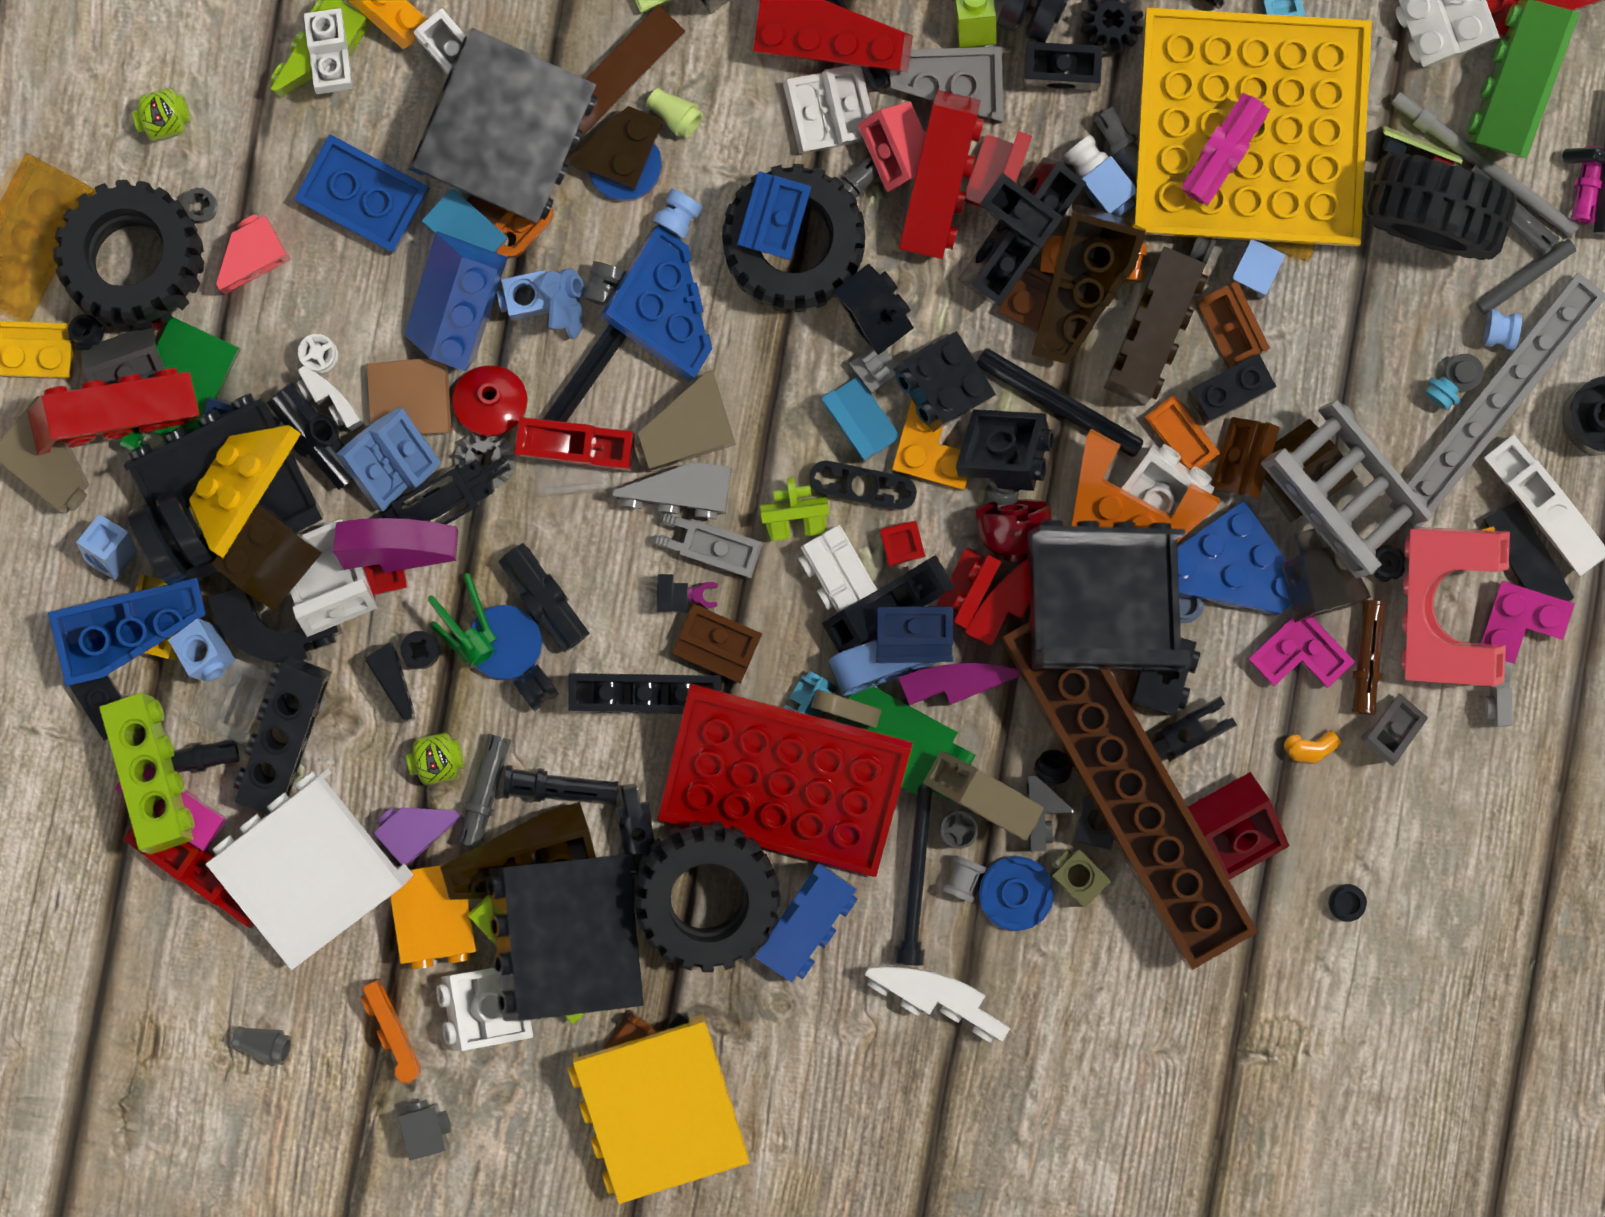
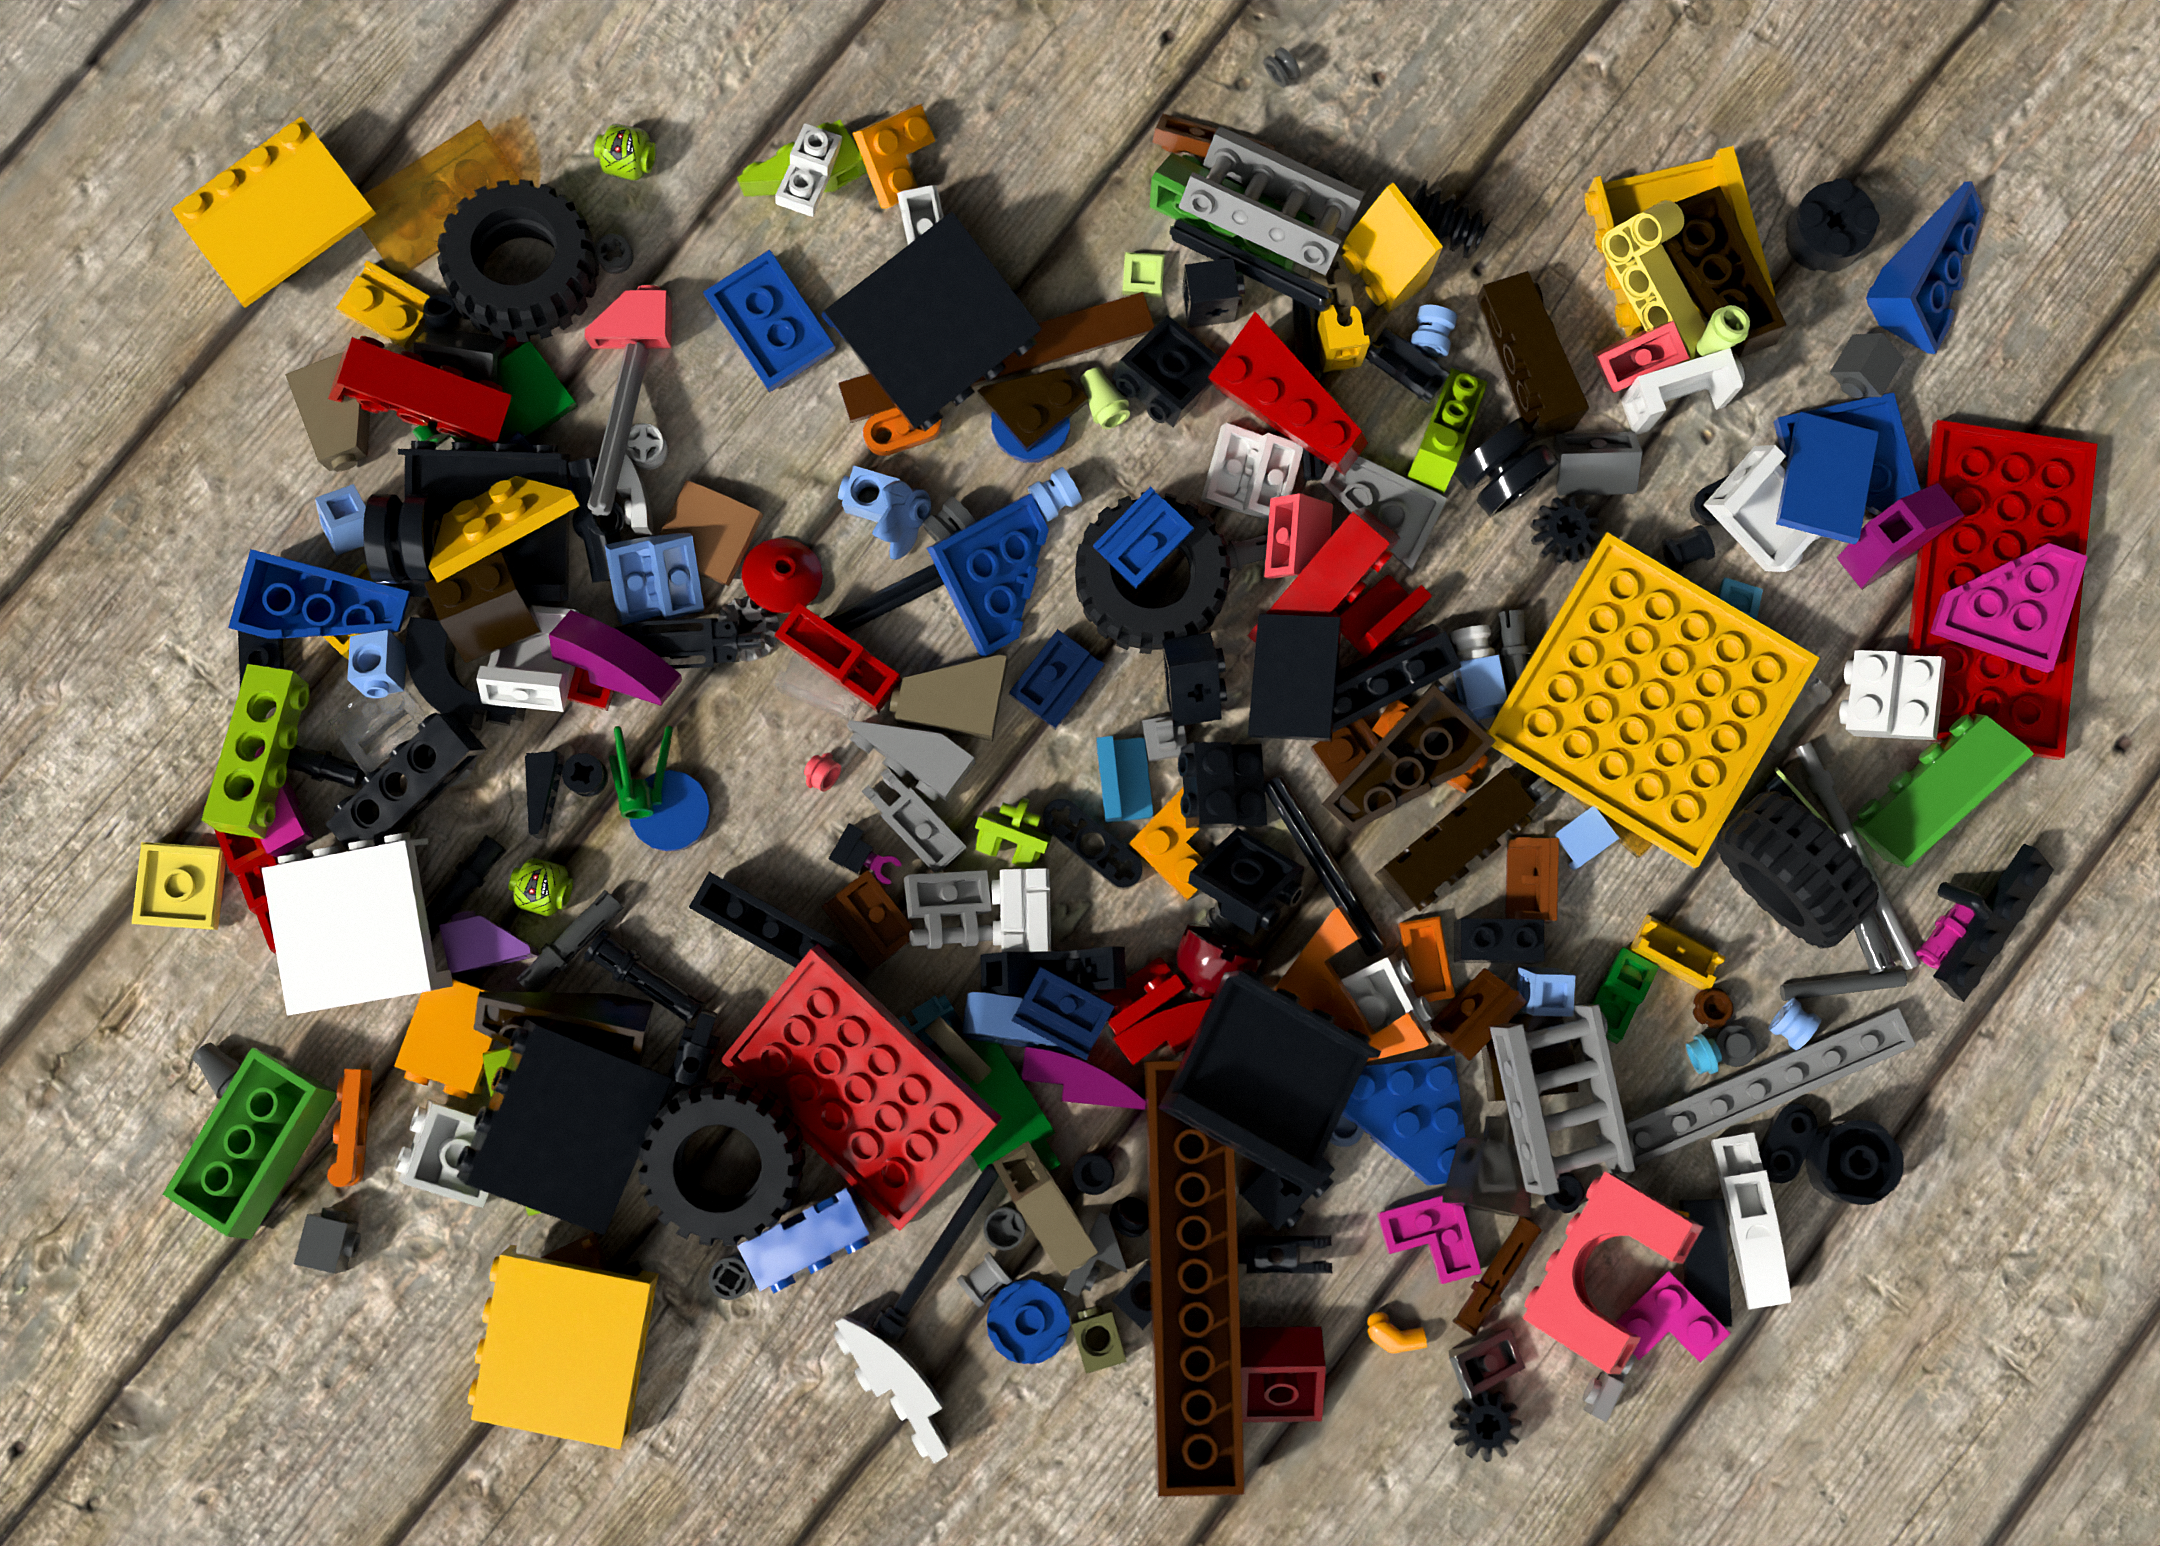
camera: 25 degrees right, 5 degrees down
blue slope [404,231,508,371] -> none
dark azure panel [422,189,507,253] -> none
black piece [497,543,590,653] -> none
black wheel [513,664,559,712] -> none
red plate [879,520,926,567] -> none
black slope [979,173,1064,249] -> none
black brick [1023,42,1103,91] -> none
dark pink piece [1181,93,1270,206] -> none
black plate [1328,884,1367,922] -> none
none -> light yellow plate [131,842,226,930]
none -> bright green slope [162,1047,337,1240]
none -> black pin [426,834,507,942]
none -> light grey axle [587,342,649,516]
none -> dark grey wheel [709,1255,755,1300]
none -> coral plate [804,753,841,792]
none -> light grey plate [904,870,993,949]
none -> dark blue plate [1009,629,1105,730]
none -> black tile [1073,1153,1115,1195]
none -> black plate [1112,315,1221,427]
none -> black tile [1248,614,1342,742]
none -> black gear [1448,1389,1522,1462]
none -> light blue brick [1517,967,1576,1017]
none -> green slope [1591,947,1659,1044]
none -> yellow hinge [1628,914,1725,990]
none -> reddish brown plate [1693,988,1734,1028]
none -> black plate [1758,1104,1818,1183]

